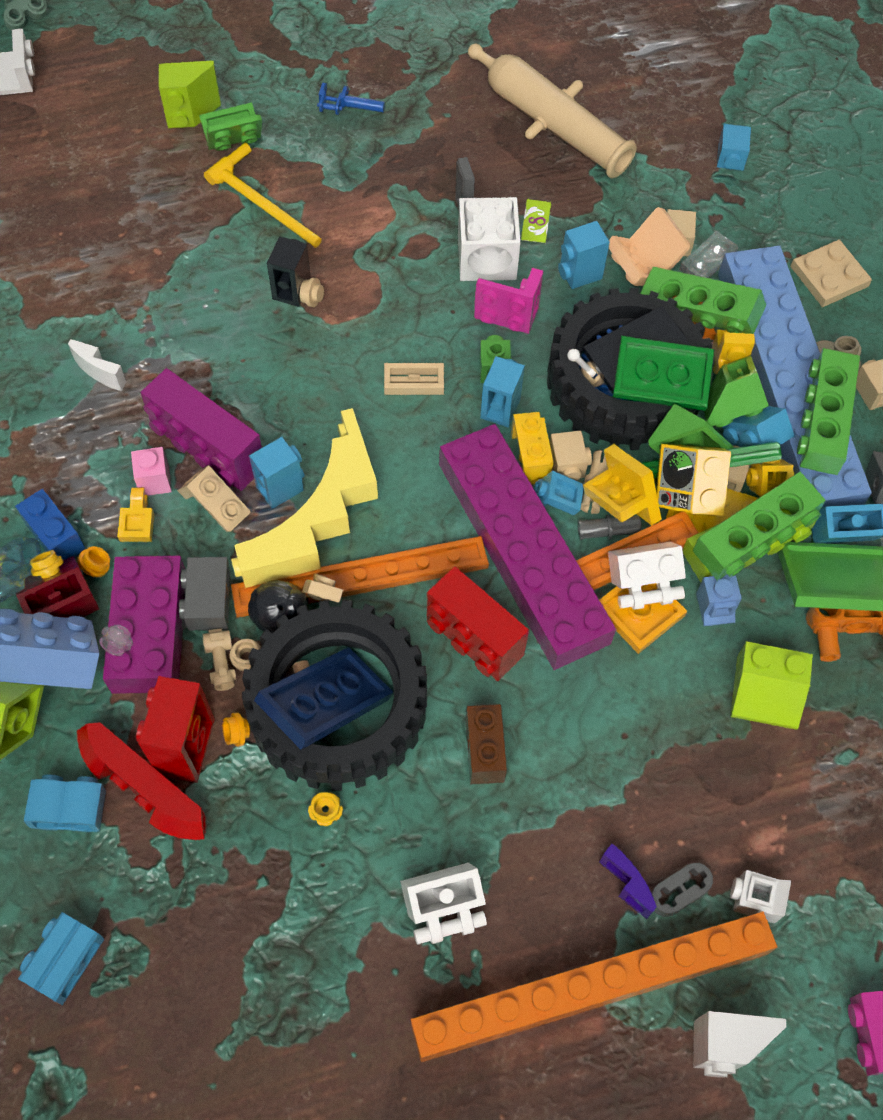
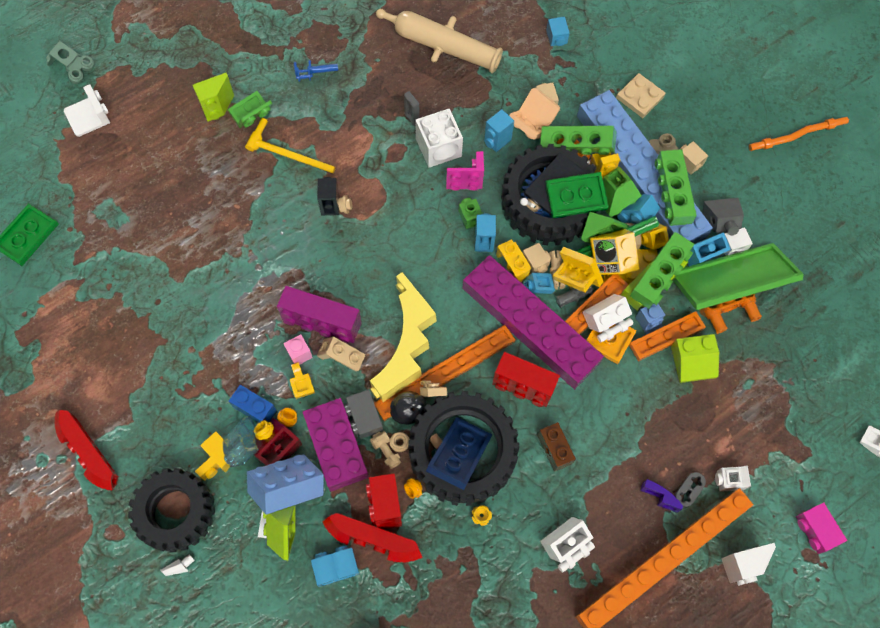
camera: 20 degrees left, 5 degrees up
white slope [68,339,126,391] -> none
clear plate [99,625,133,656] -> none
dark azure brick [249,437,305,509] -> none
tan tile [384,363,444,395] -> none
lime sticker [521,199,551,243] -> none
clear plate [679,231,738,278] -> none
none -> orange plate [629,311,706,361]

